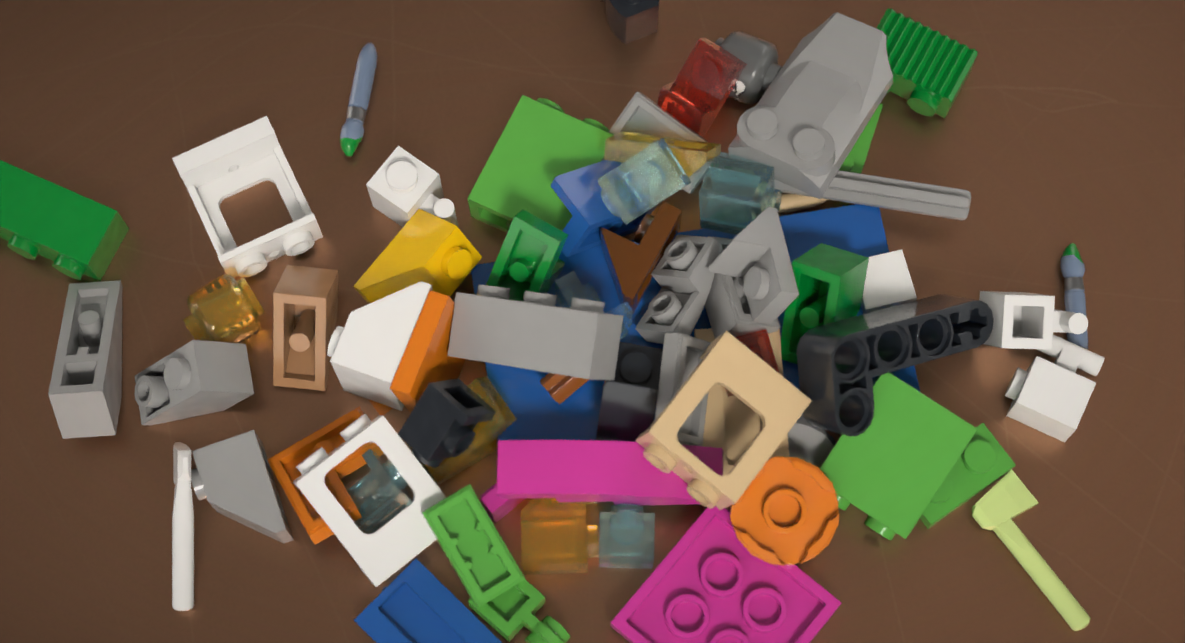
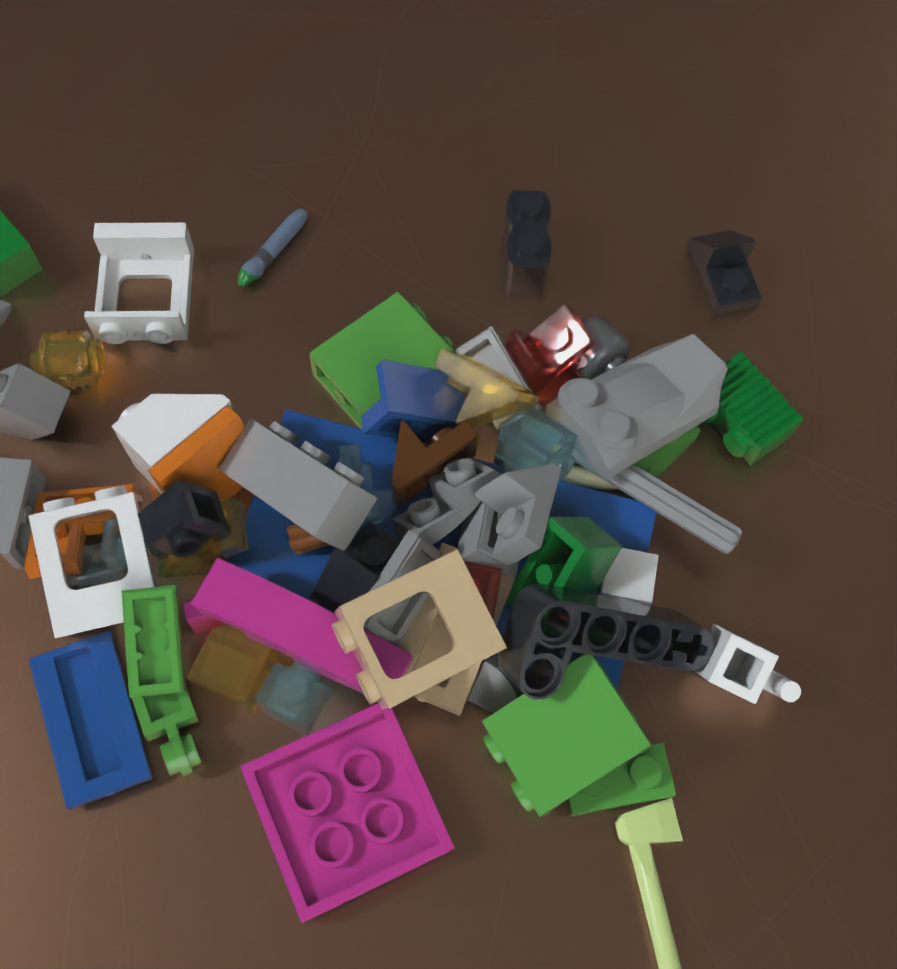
camera: 20 degrees right, 5 degrees down
medium nougat slope [273,265,339,391] -> none
yellow slope [353,209,482,304] -> none
white brick [366,146,459,228] -> none
green slope [486,209,568,301] -> none
clear light blue bracket [597,138,691,224] -> none
orange tile [730,456,839,565] -> none
white brick [1005,334,1105,443] -> none
sand blue piece [1060,243,1088,350] -> none

